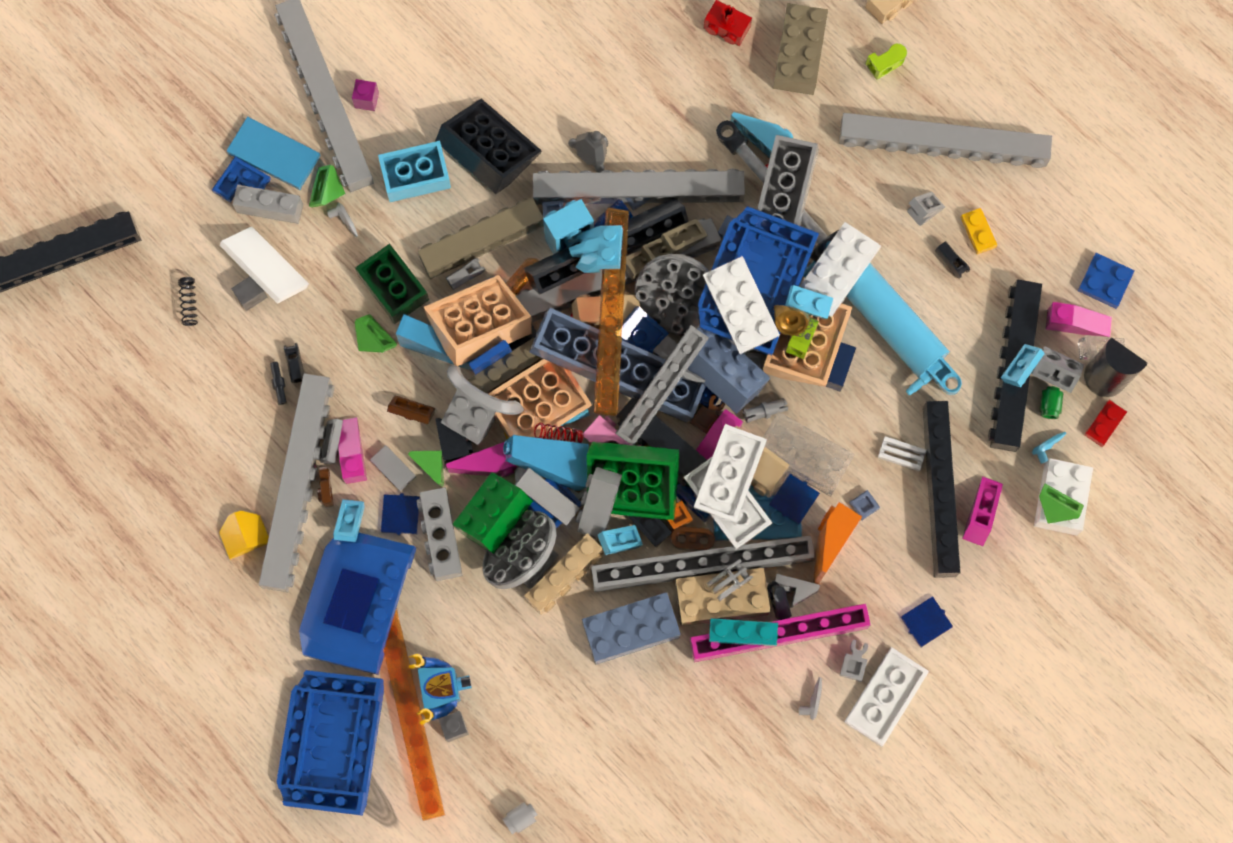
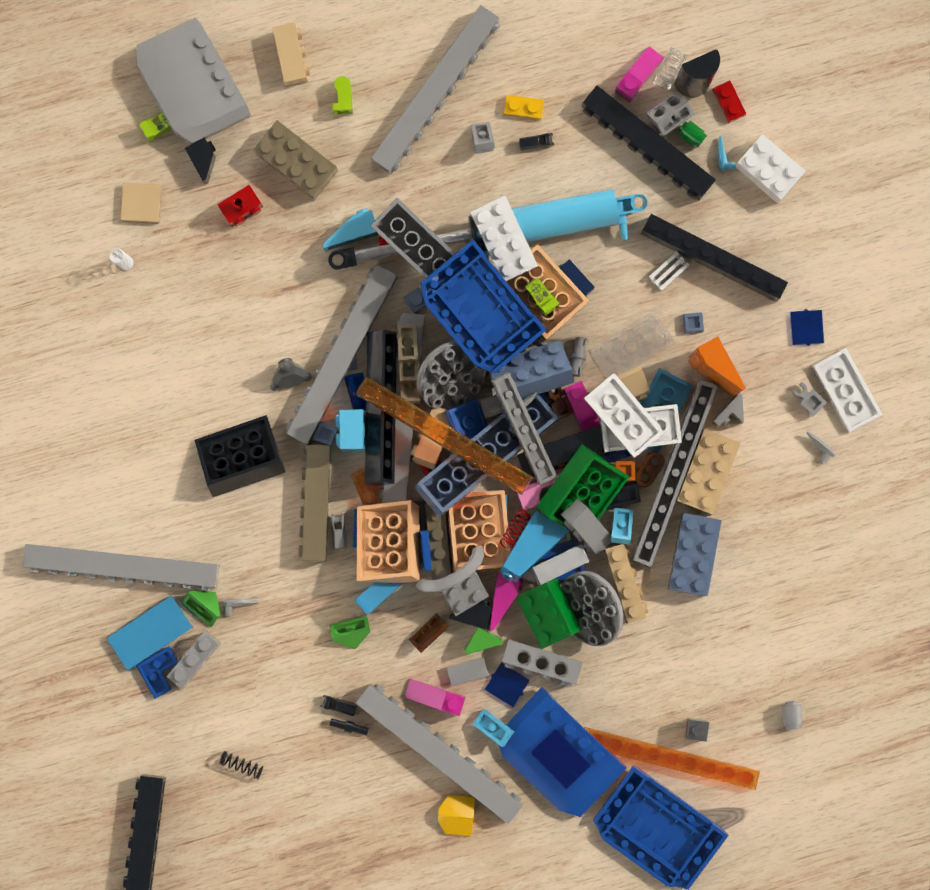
camera: 60 degrees left, 10 degrees up
white tile [220,227,309,304] -> none
flat silver brick [231,276,268,311] -> none
reddish brown plate [317,467,334,507] -> none
light grey tile [320,419,343,464] -> none
magenta brick [352,79,379,111] -> none
dark green brick [355,243,429,324] -> none
medium azure brick [378,141,451,202] -> none
torso [409,654,472,725] -> none
medium azure plate [569,225,623,273] -> none
dark pink brick [690,604,871,663] -> none
white plate [703,256,780,354] -> none
light grey arm [706,559,753,602] -> none
teal plate [709,618,778,647] -> none
black bar [767,581,792,620] -> none
clear blue piece [769,474,820,525] -> none
pearl gold piece [774,305,810,336] -> none
medium azure plate [785,285,833,319] -> none
dark pink slope [962,476,1003,546] -> none
medium azure plate [1001,344,1045,387] -> none
bright green slope [1039,483,1084,524] -> none
blue plate [1077,253,1135,309] -> none

